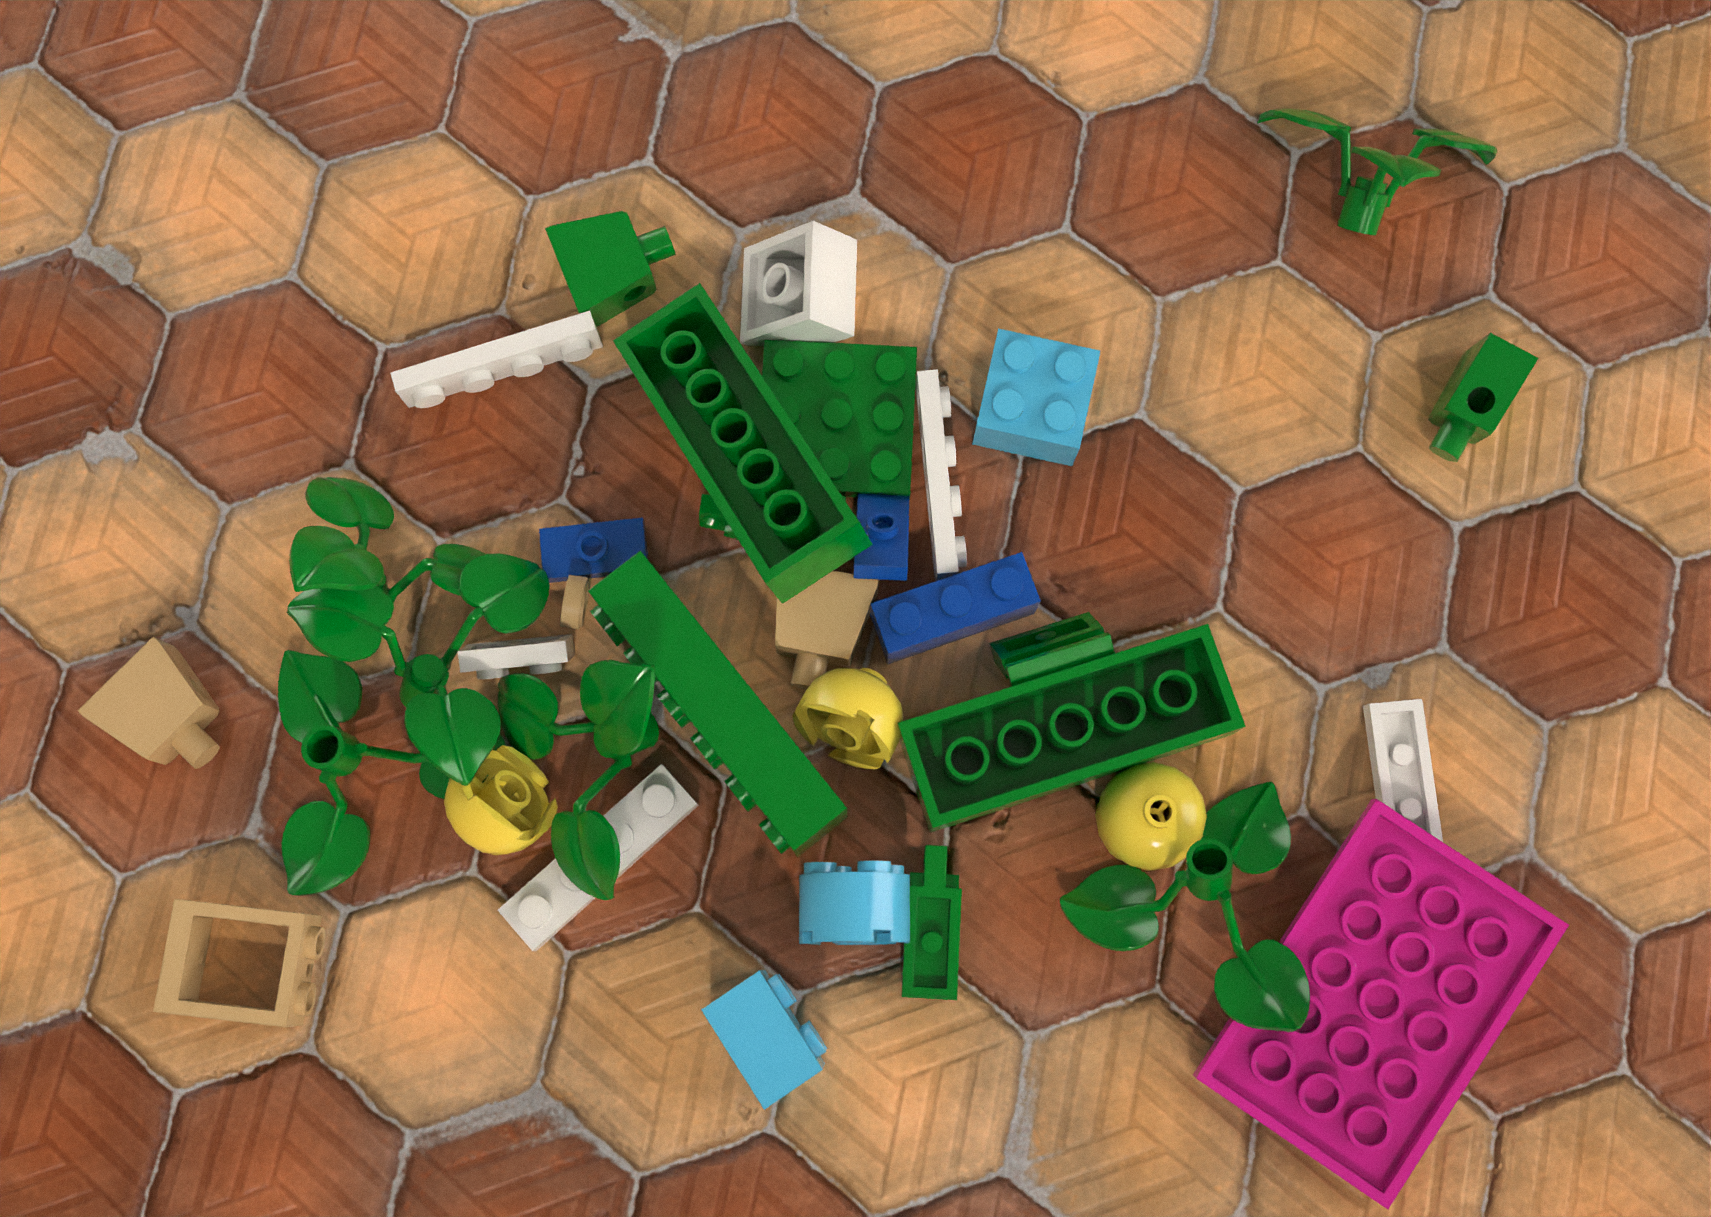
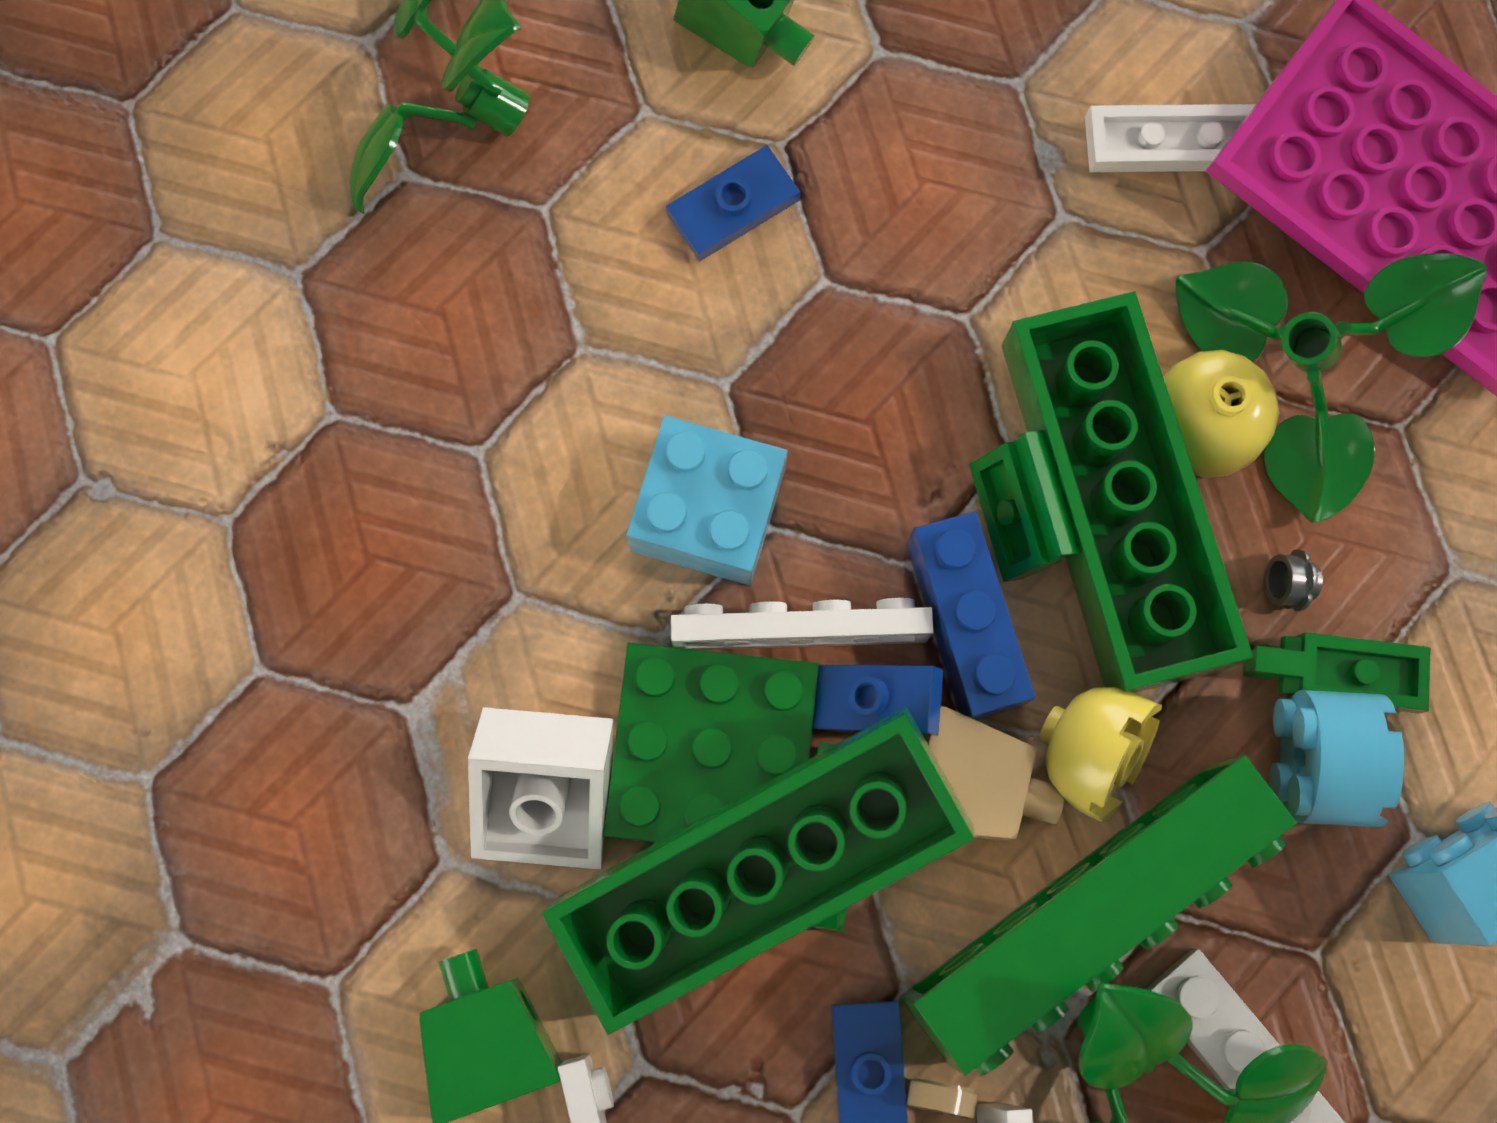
camera: 90 degrees left, 0 degrees up
none -> blue plate [666,145,800,262]
none -> flat silver plate [1264,549,1323,612]

